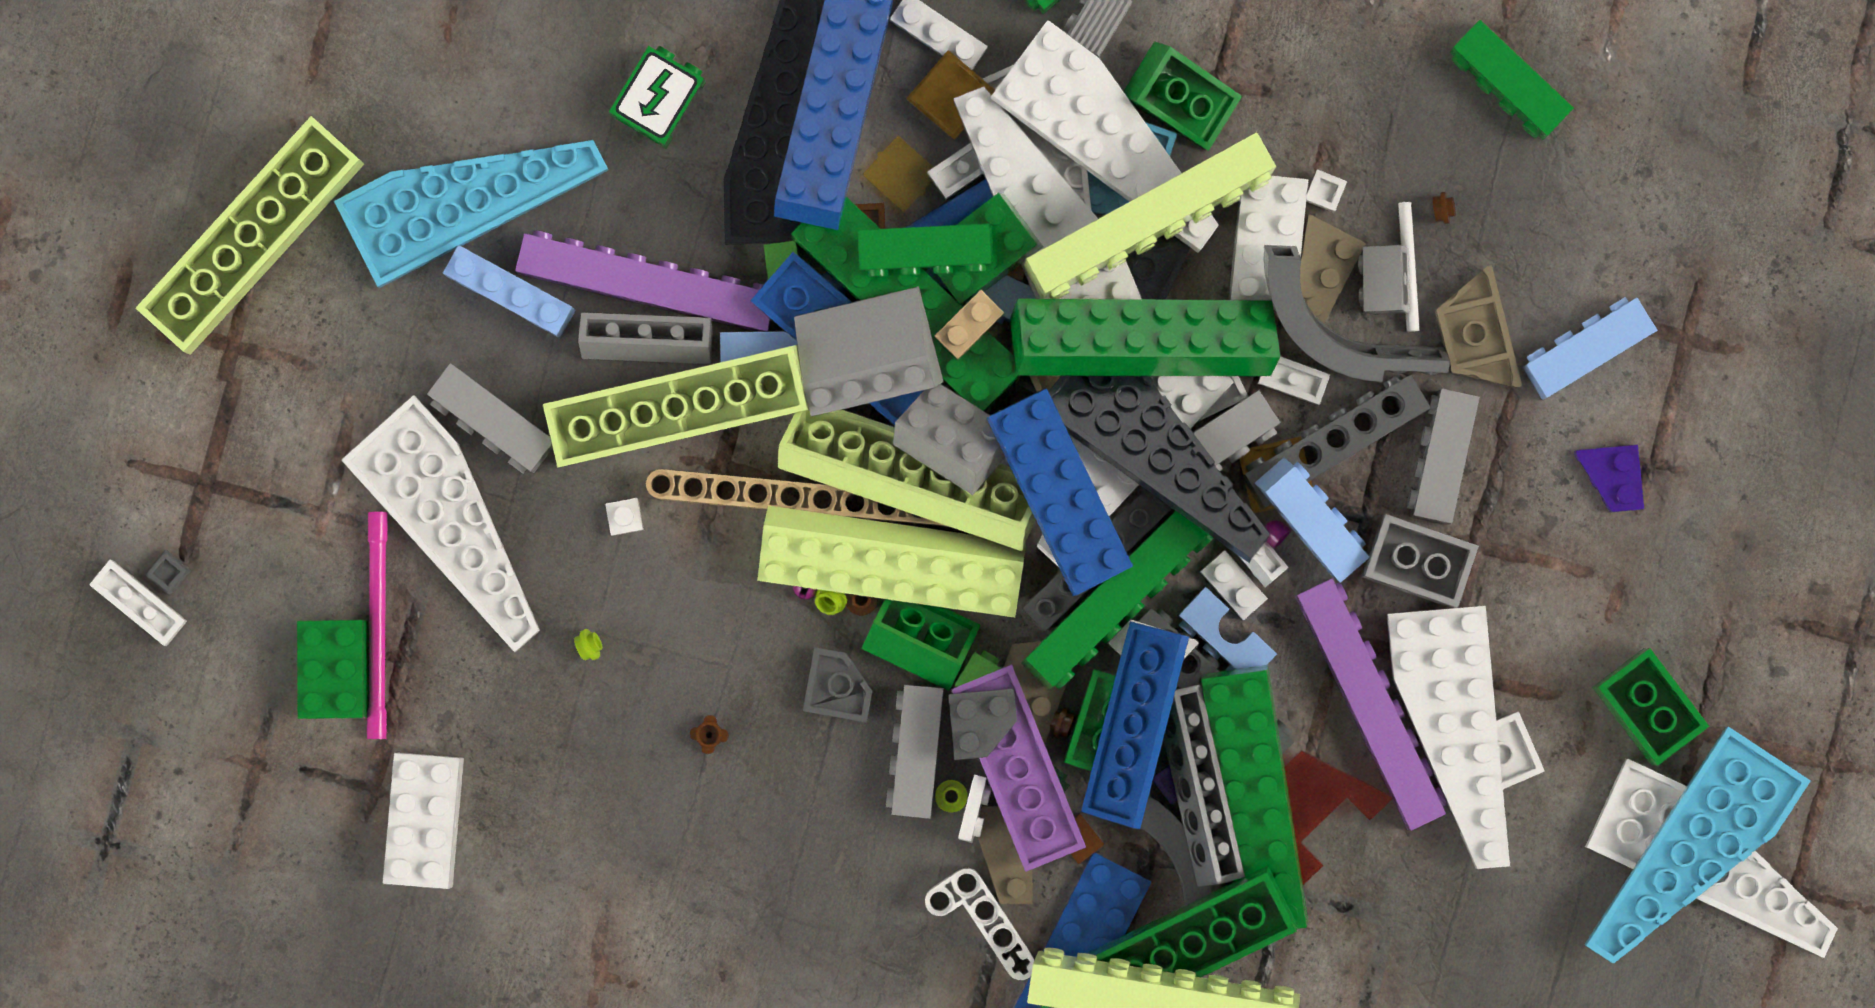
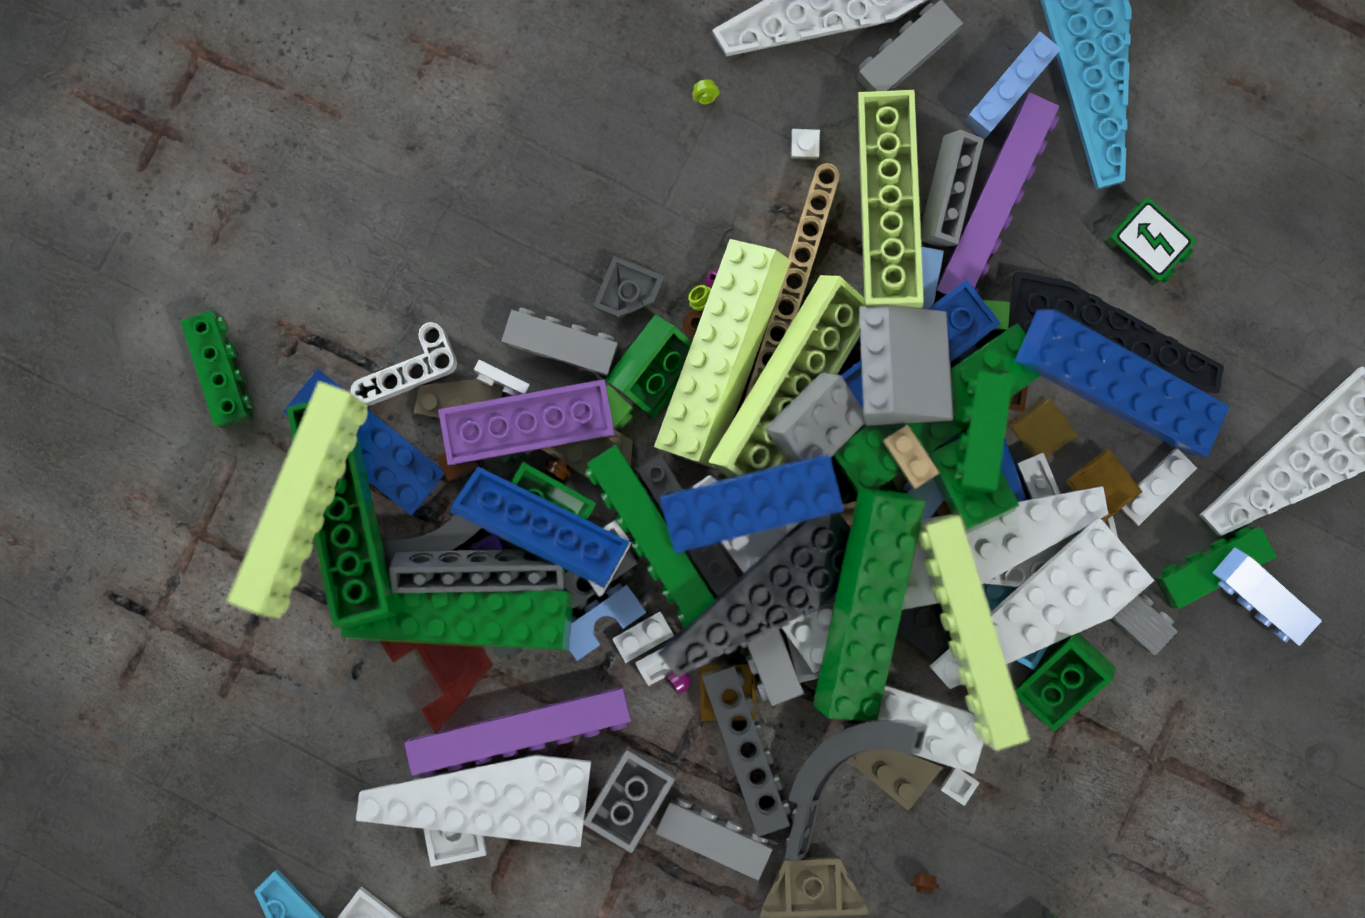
camera: 95 degrees right, 0 degrees up
reddish brown plate [690,715,729,754] -> none
lime plate [935,780,968,813] -> none
dark grey plate [949,689,1017,760] -> none
light blue brick [1255,457,1369,583] -> none
white plate [1258,356,1330,406] -> none
light grey brick [1358,245,1409,314] -> none
white bar [1398,202,1420,332] -> none

